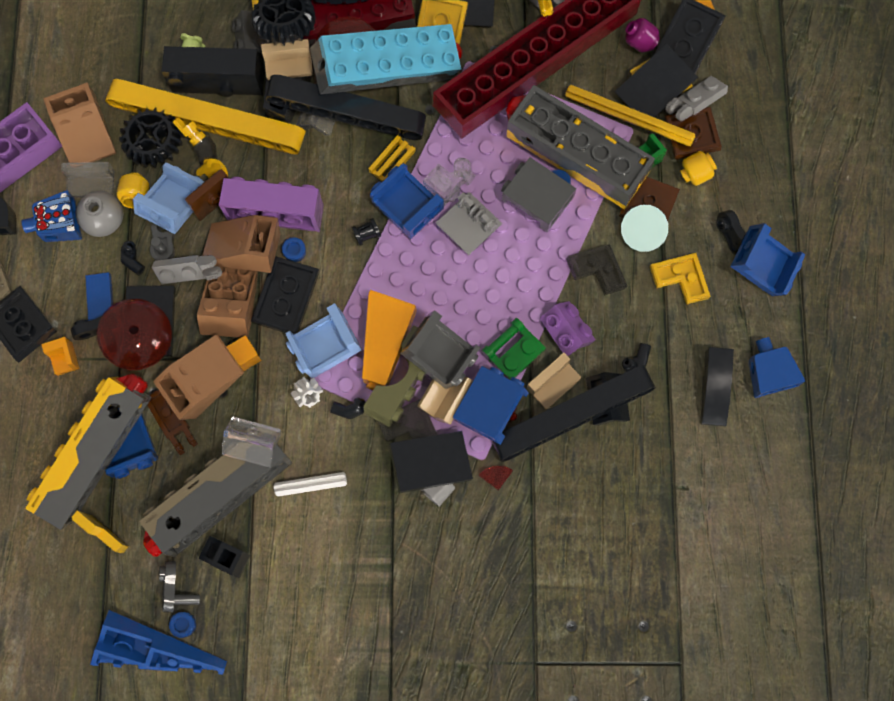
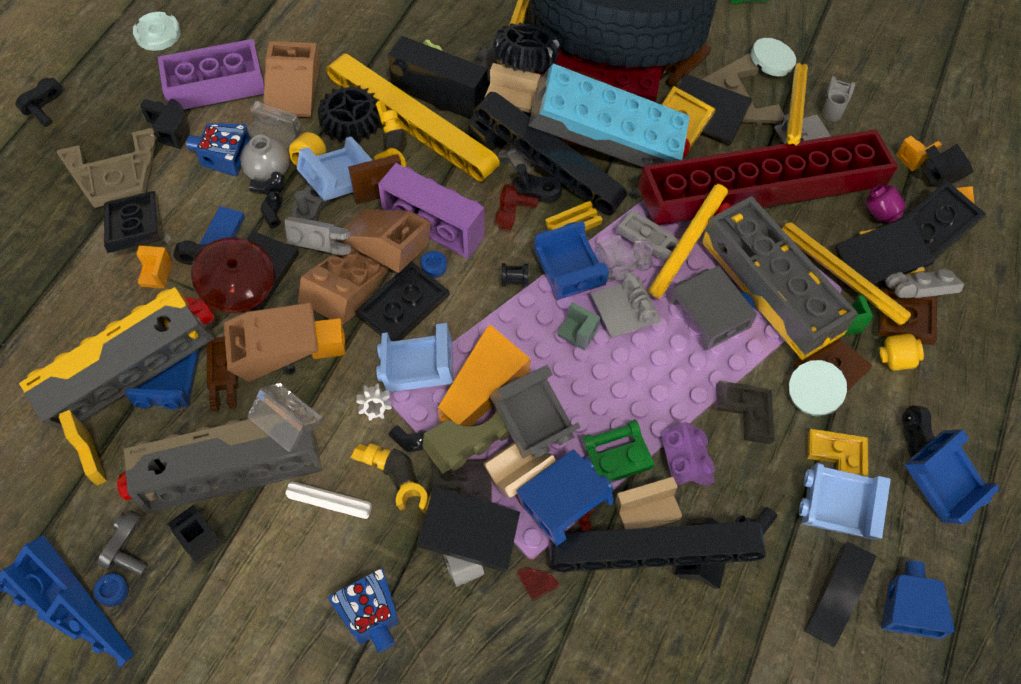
camera: 20 degrees right, 15 degrees down
none -> black arm [249,171,285,195]
none -> torso [328,568,399,653]
none -> piece [350,443,429,514]
none -> clear red piece [495,184,538,231]
none -> black piece [512,164,562,203]
none -> sand green panel [557,302,601,351]
none -> light grey hinge [616,210,679,263]
none -> yellow axle [648,184,728,299]
none -> light blue panel [799,463,891,540]

